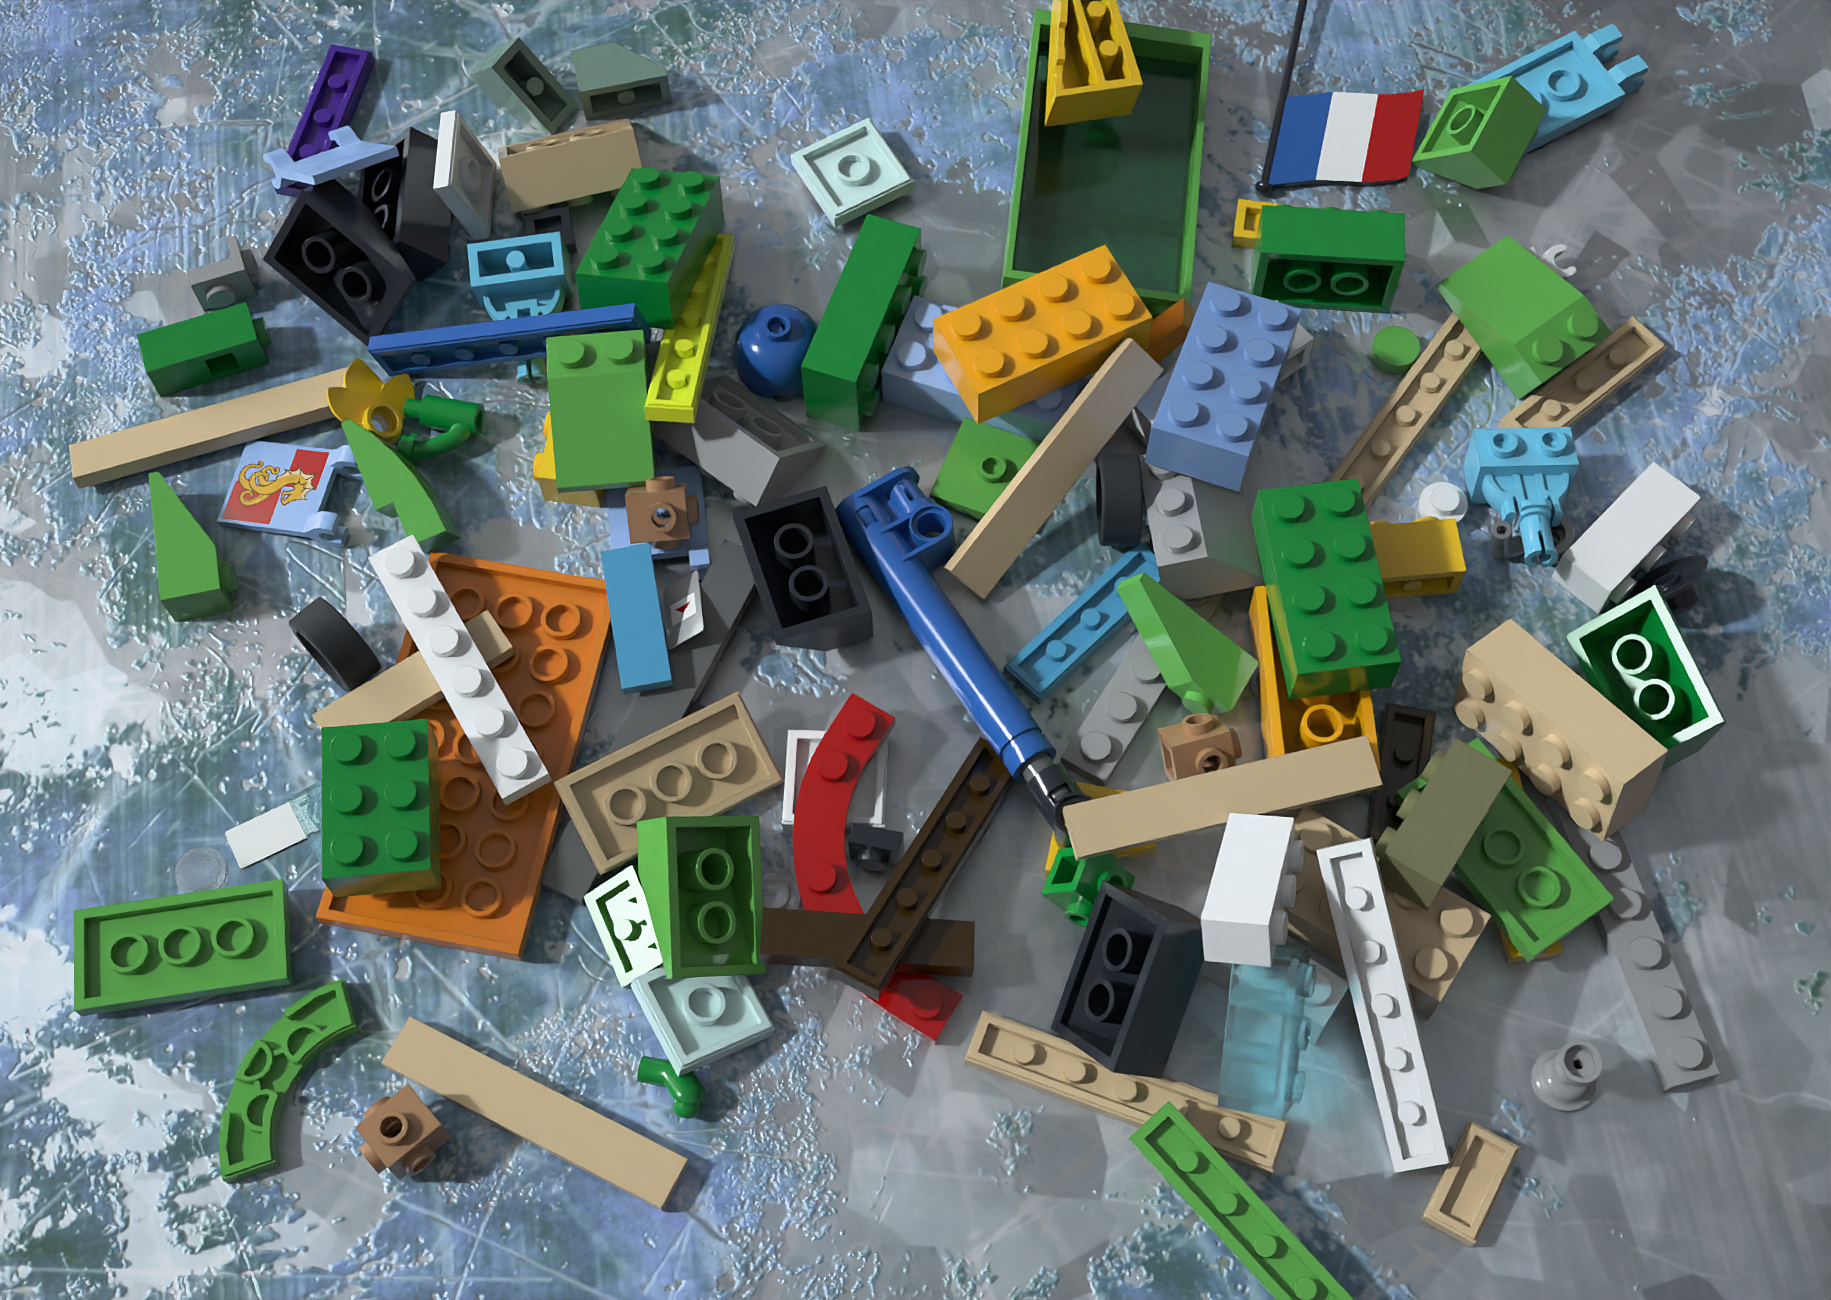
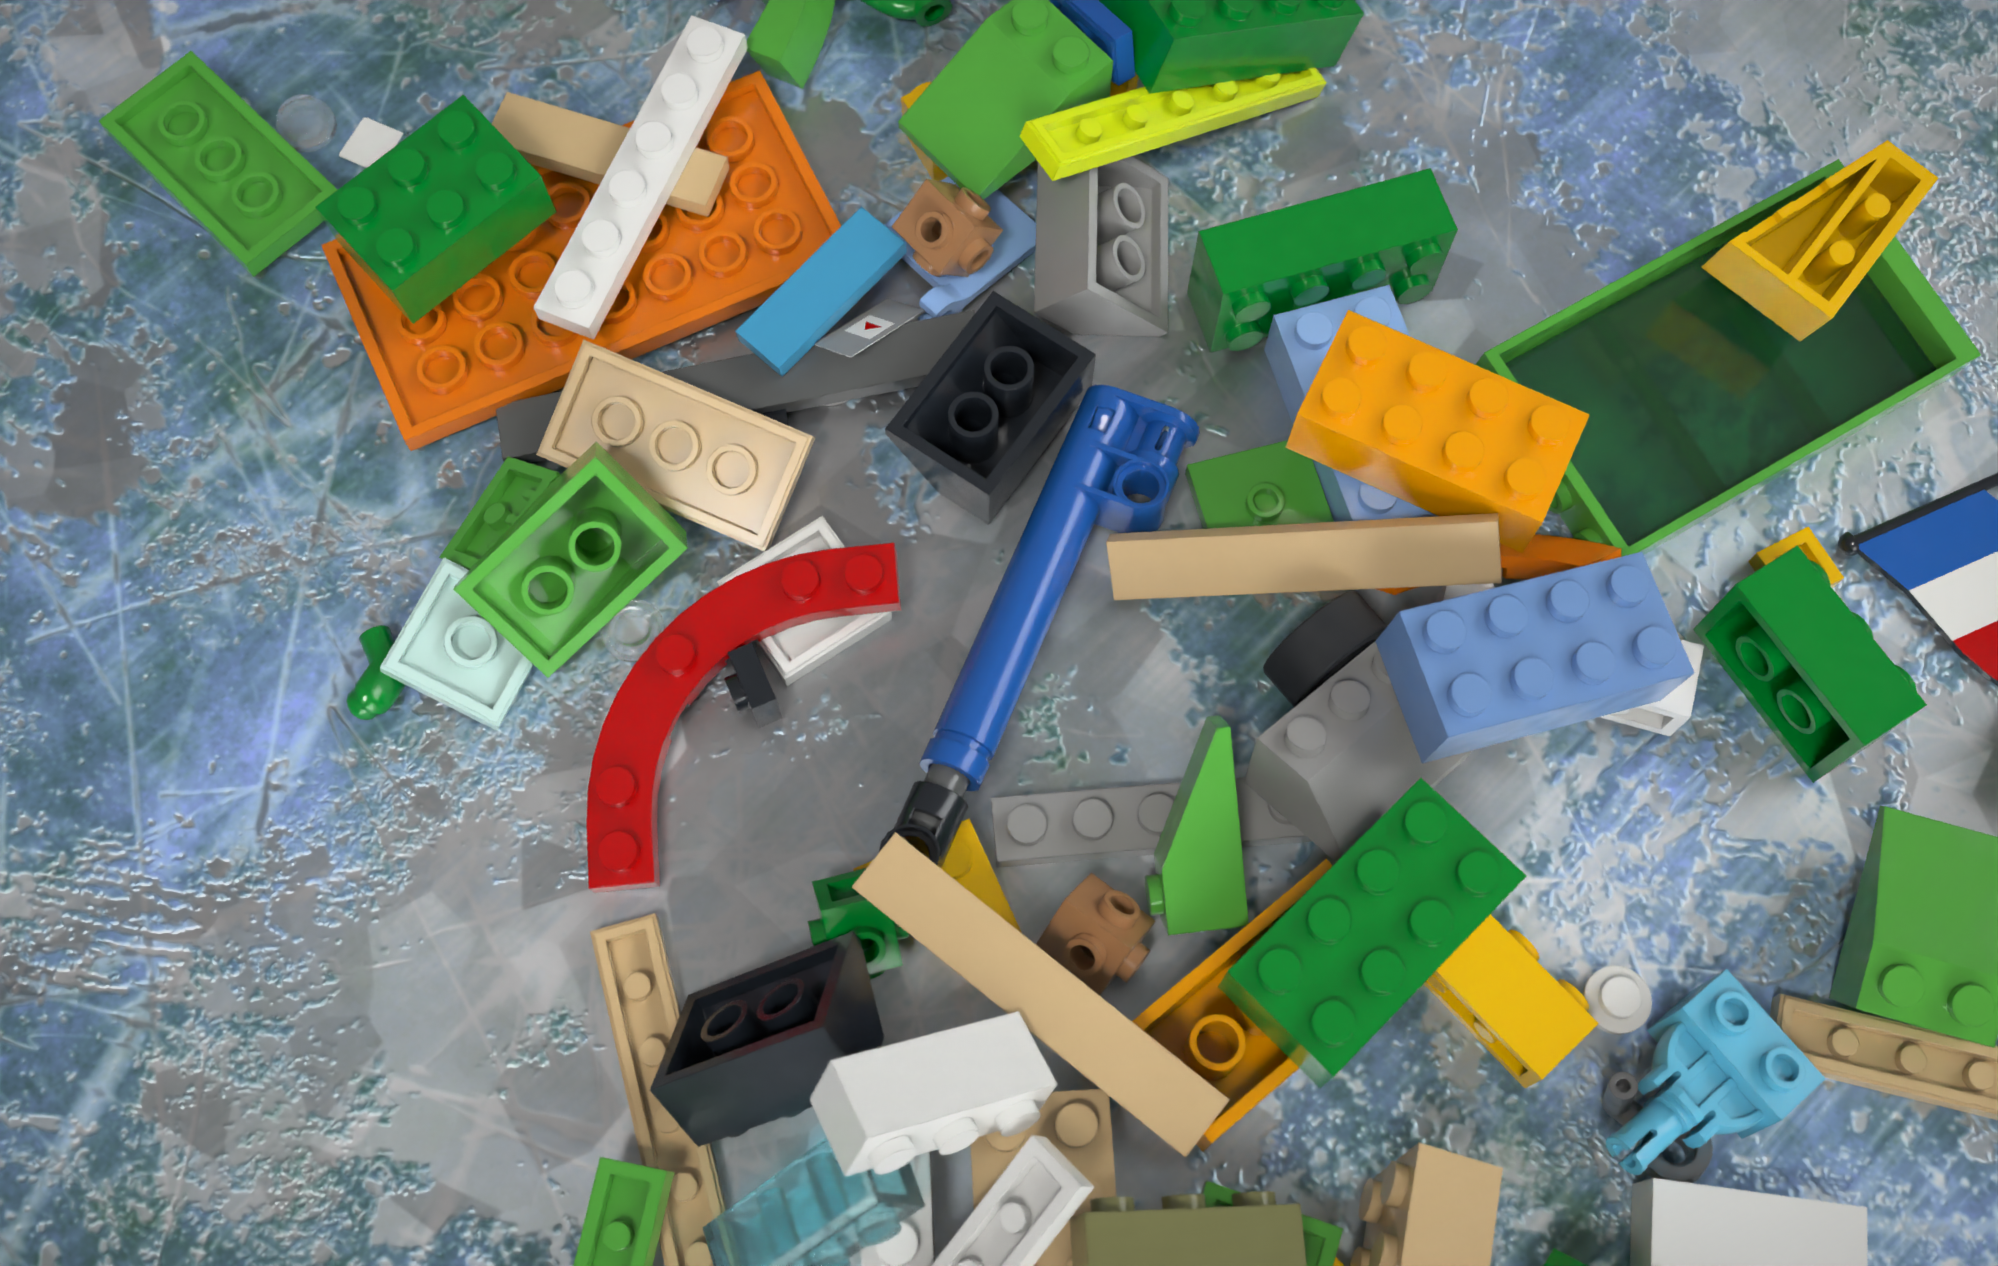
camera: 50 degrees right, 5 degrees up
bright green tile [219,978,360,1184] -> none
black tyre [289,597,381,693] -> none
medium nougat brick [355,1084,451,1180] -> none
tan tile [381,1017,690,1212] -> none
blue cylinder [733,303,819,399] -> none
dark brown tile [759,907,975,977] -> none
light aqua plate [791,118,914,228] -> none
dark brown tile [831,737,1015,1001] -> none
dark azure tile [1003,541,1161,705] -> none
tan tile [1327,311,1484,513] -> none
dark brown tile [1364,702,1436,846] -> none
bright green tile [1370,326,1420,375] -> none

